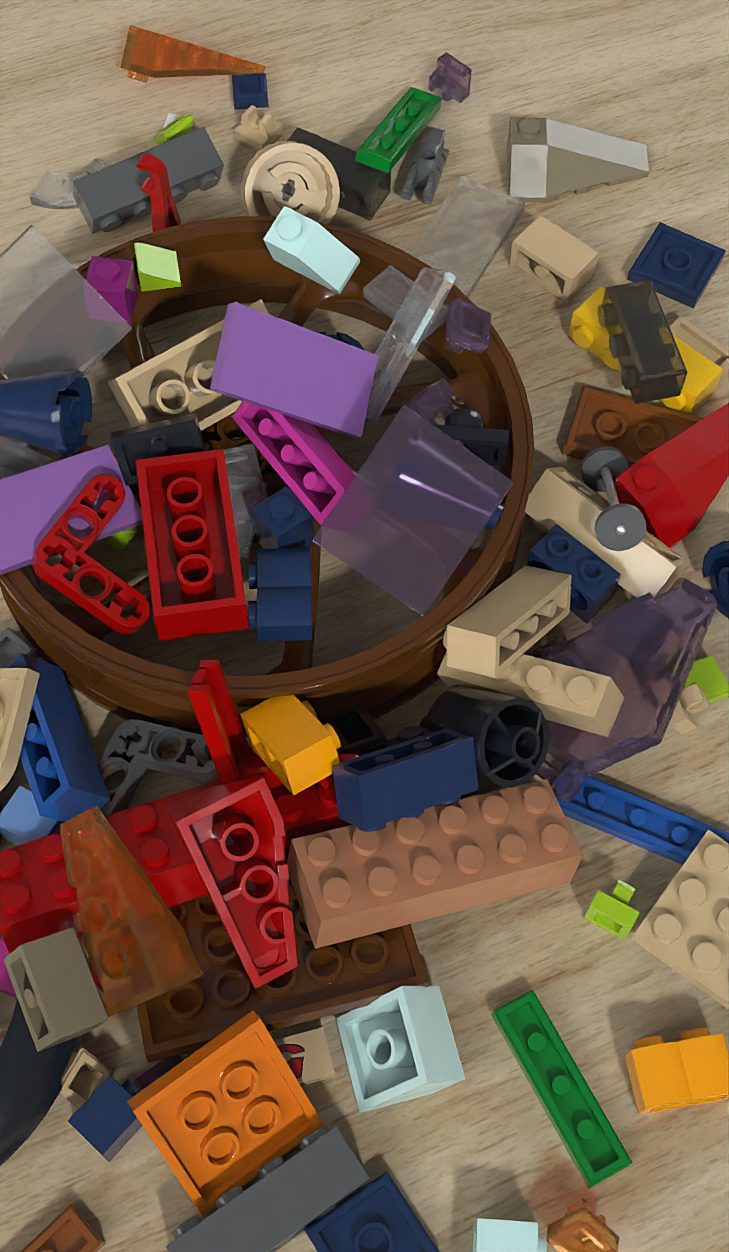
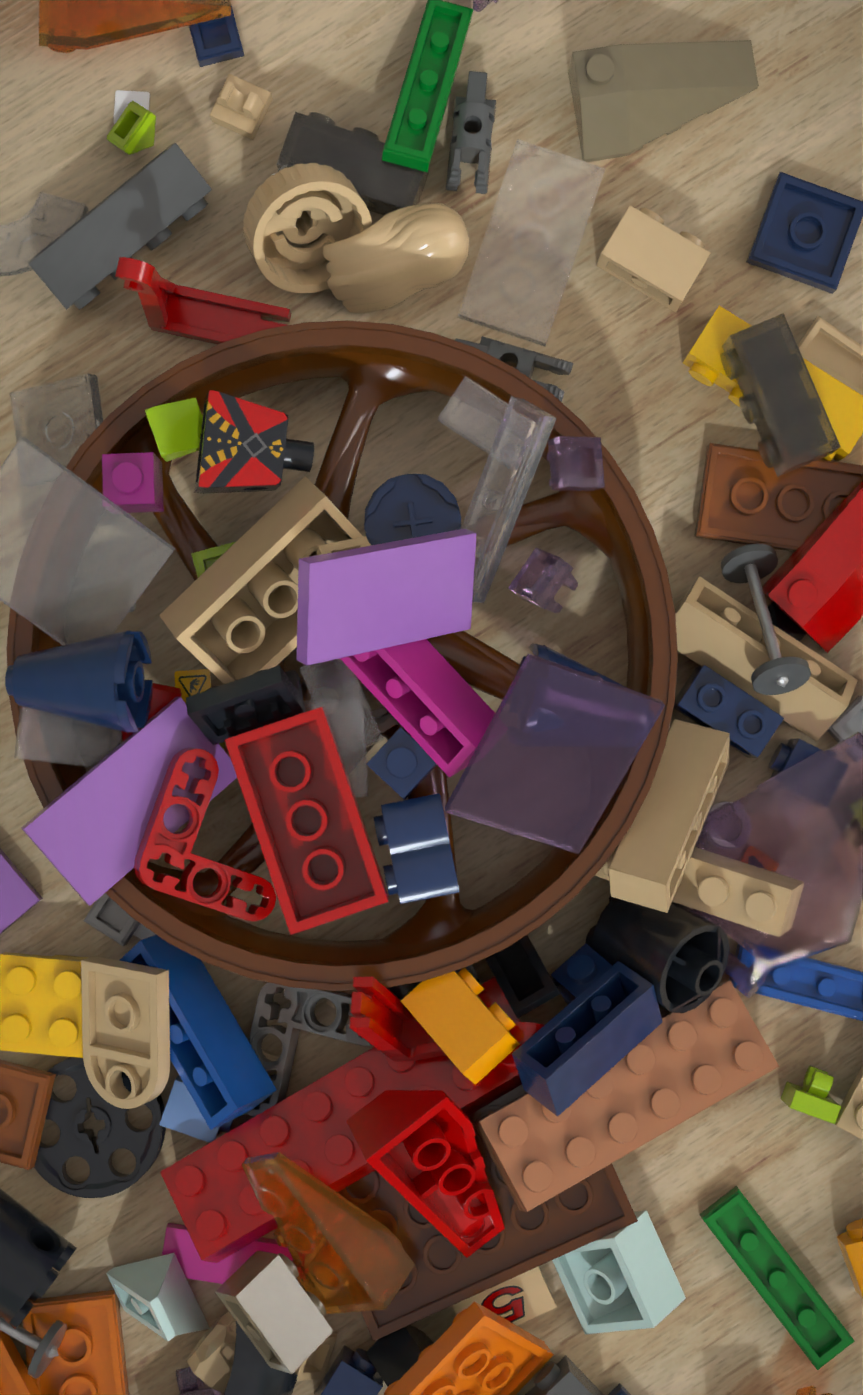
camera: 10 degrees left, 25 degrees up
light aqua slope [263,206,360,294] -> none
black tile [422,407,509,467] -> none
none -> torso [194,390,314,494]
none -> tan hair [323,203,470,314]

